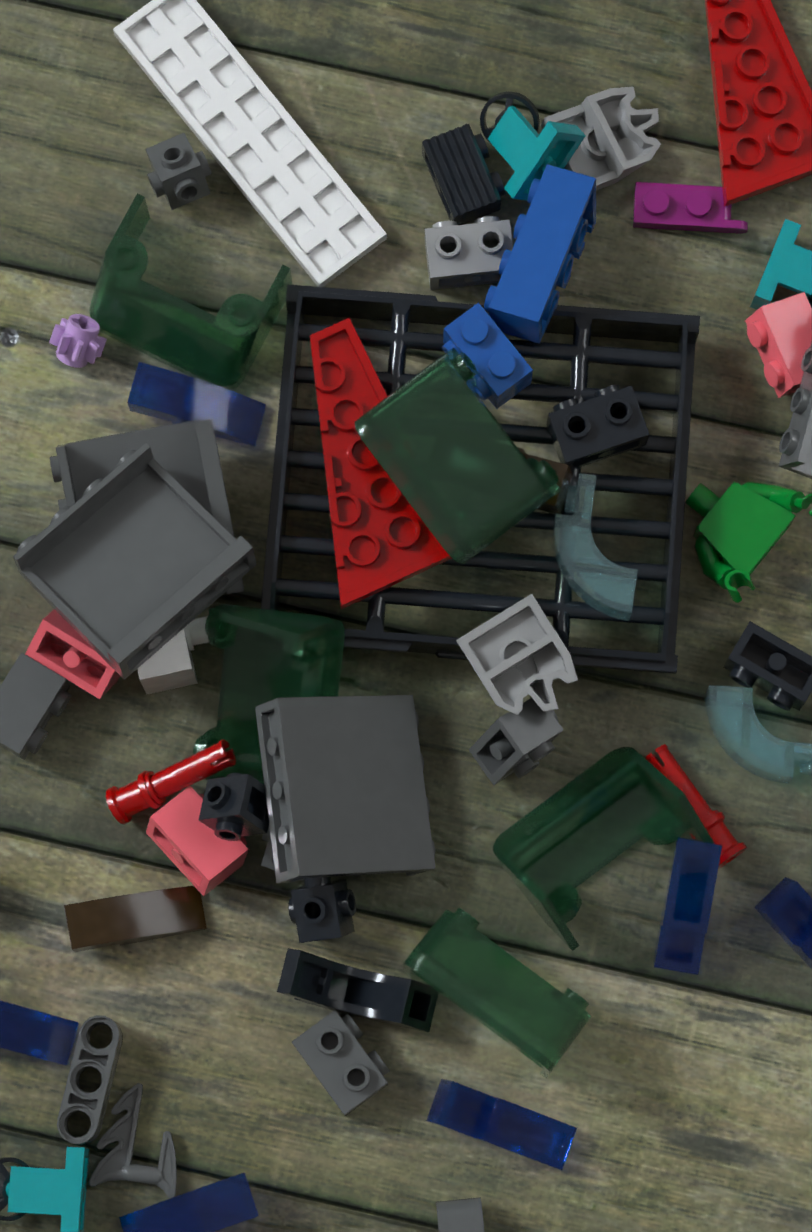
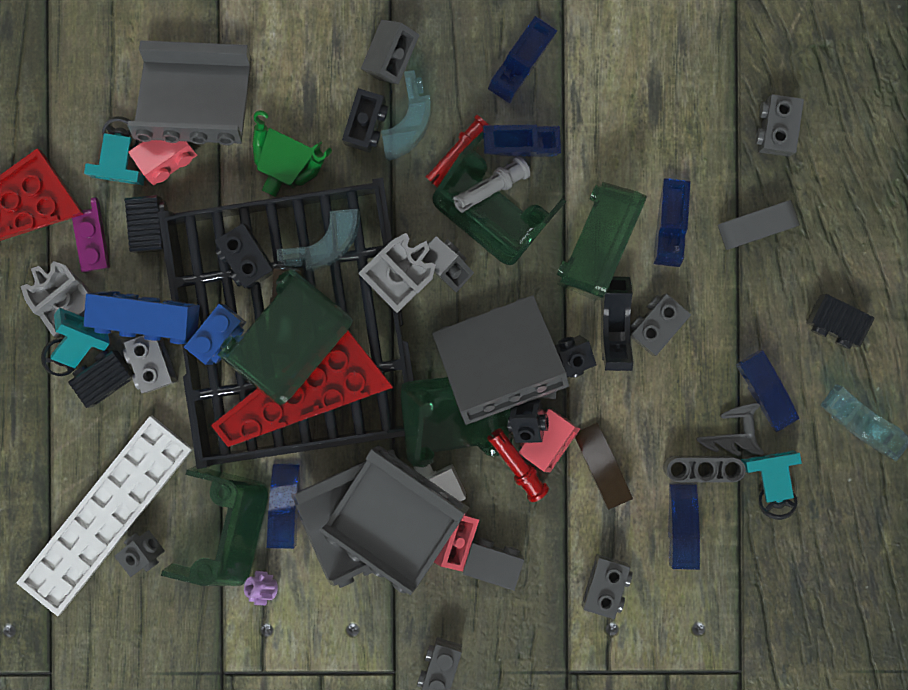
camera: 105 degrees left, 10 degrees up
none -> black brick [124,195,168,253]
none -> light grey pin [453,156,530,212]

